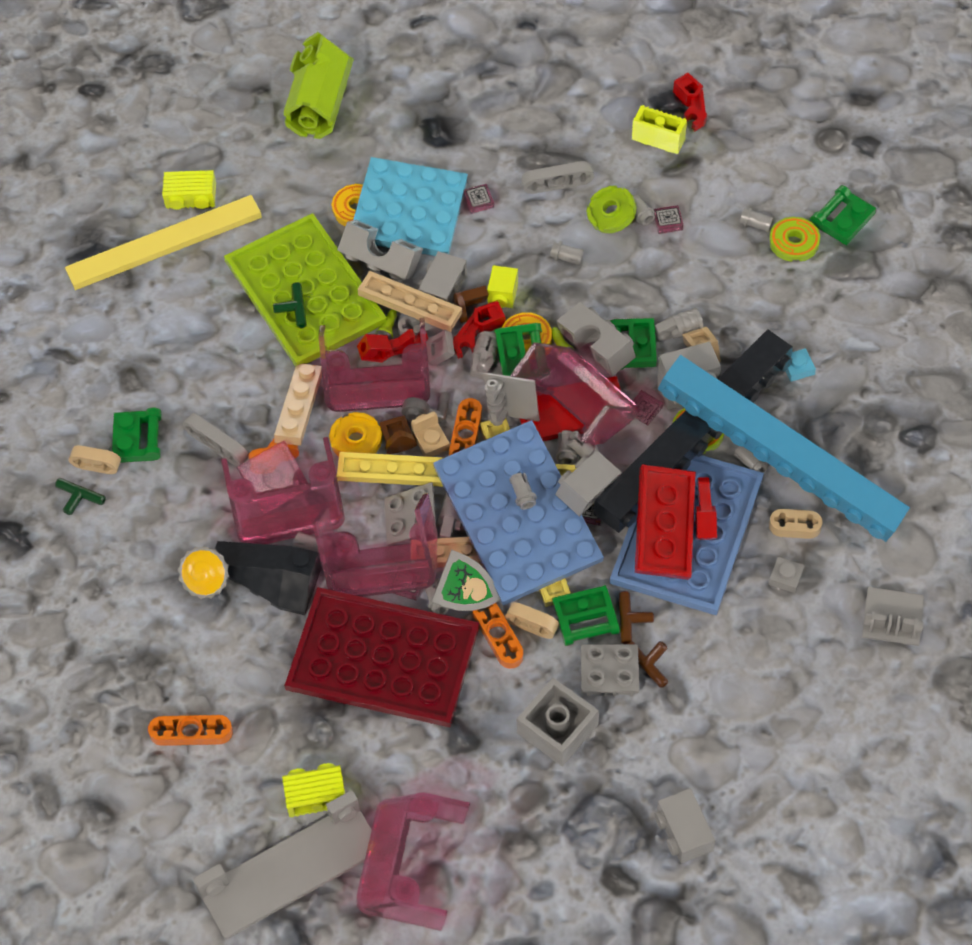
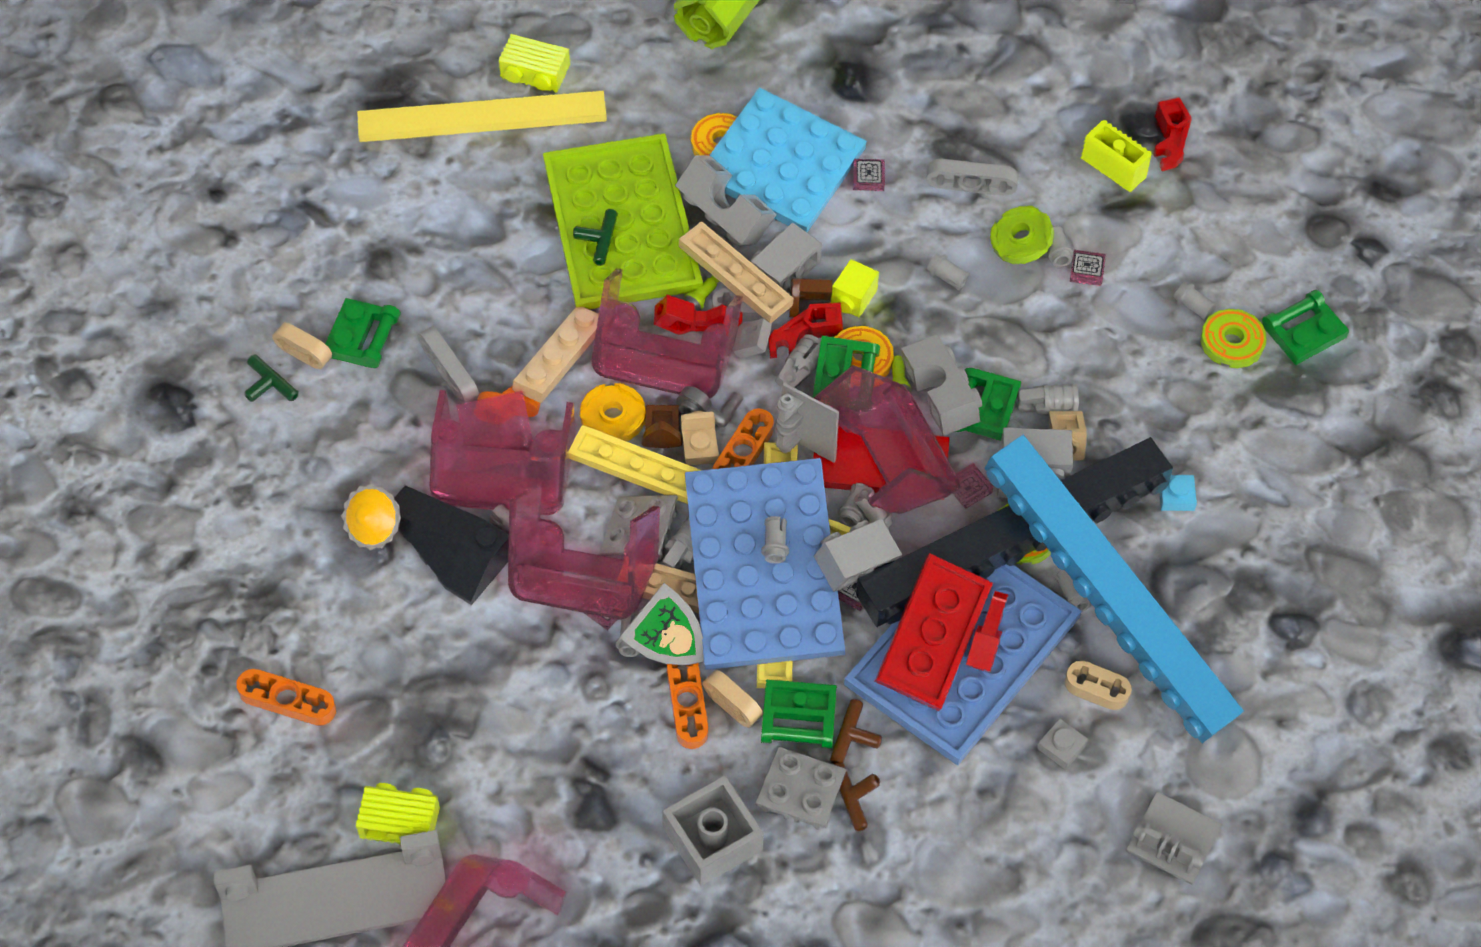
camera: 15 degrees right, 0 degrees up
dark red plate [284,587,479,728] -> none

